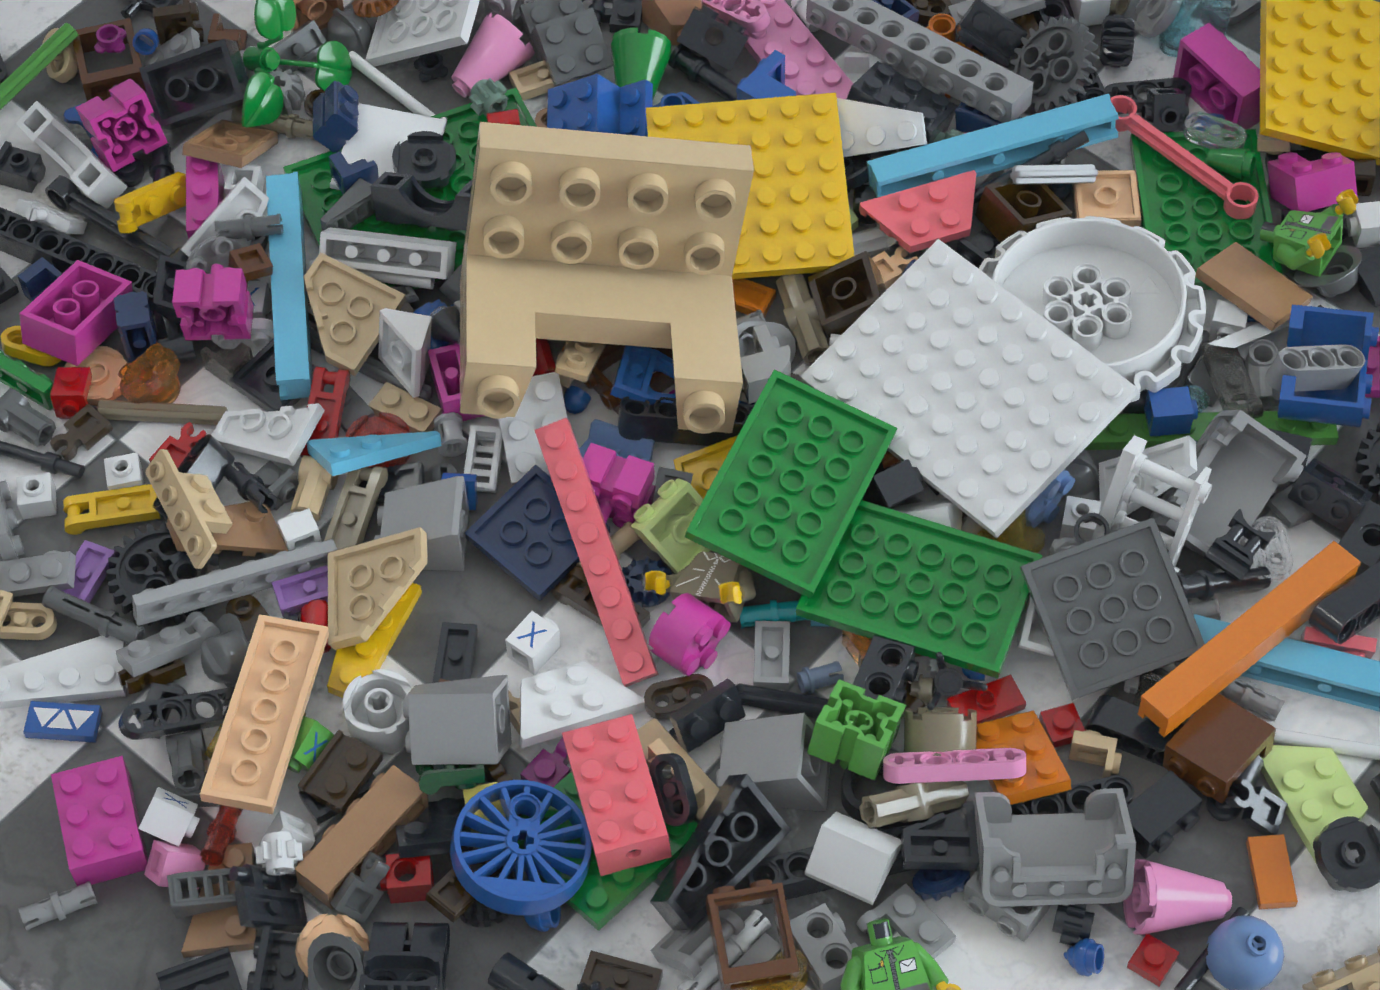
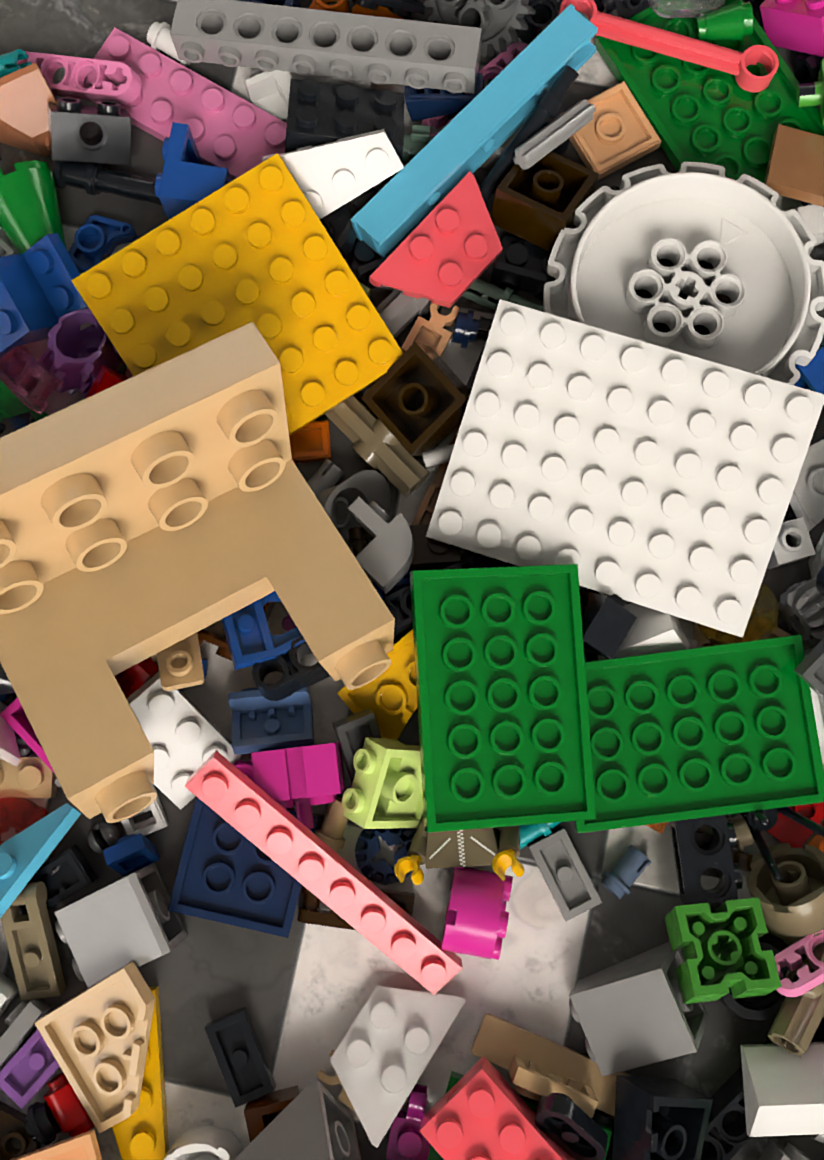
camera: 30 degrees left, 25 degrees up
white brick [505,611,561,675] -> none
dark brown plate [644,674,714,720] -> none
black bracket [669,678,746,753] -> none
black axle [736,683,829,718] -> none

